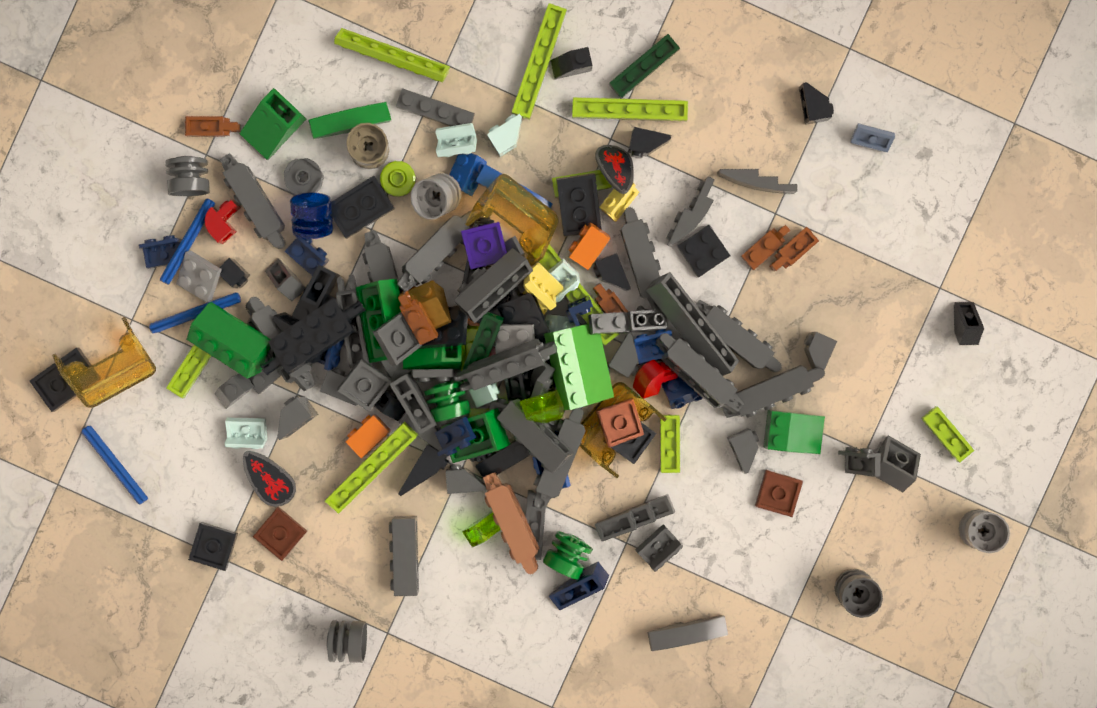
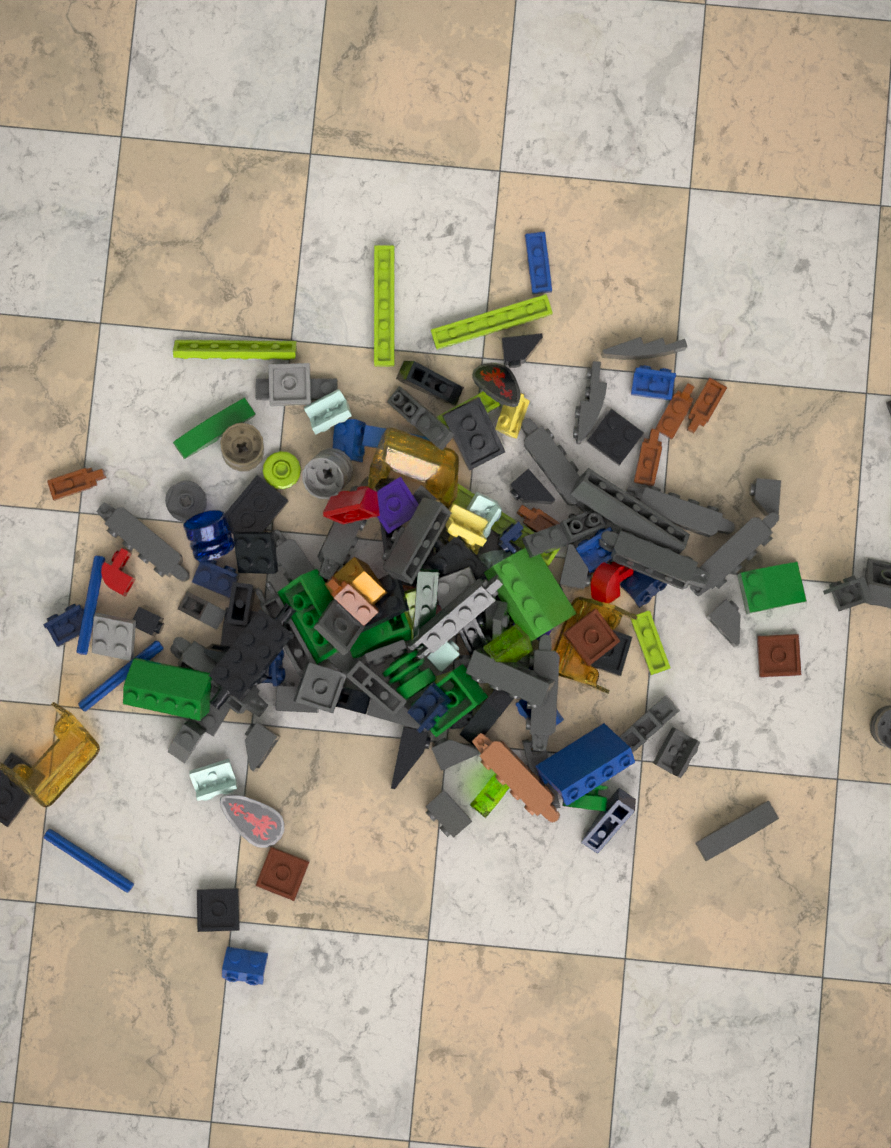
camera: 20 degrees left, 5 degrees down
dark grey wheel [165,156,210,196] -> none
lime plate [166,345,211,399] -> none
green slope [239,88,307,161] -> none
lime plate [325,422,418,514] -> none
dark grey wheel [326,620,367,663] -> none
orange brick [346,414,392,459] -> none
dark grey brick [389,516,419,596] -> none
light aqua slope [487,114,522,157] -> none
black slope [550,47,593,80] -> none
orange brick [568,222,610,270] -> none
dark green plate [609,34,680,99] -> none
black slope [799,82,834,125] -> none
sand blue plate [851,123,895,153] -> none
none -> blue bracket [222,947,268,986]
none -> black plate [233,532,278,574]
none -> light grey plate [269,363,311,406]
none -> red slope [323,486,380,525]
none -> dark grey slope [387,386,455,450]
none -> black slope [396,361,464,406]
none -> dark grey slope [425,790,472,838]
none -> blue tile [525,232,552,294]
none -> blue panel [536,723,635,805]
none -> blue bracket [631,365,676,401]
none -> dark orange hinge [633,429,663,486]

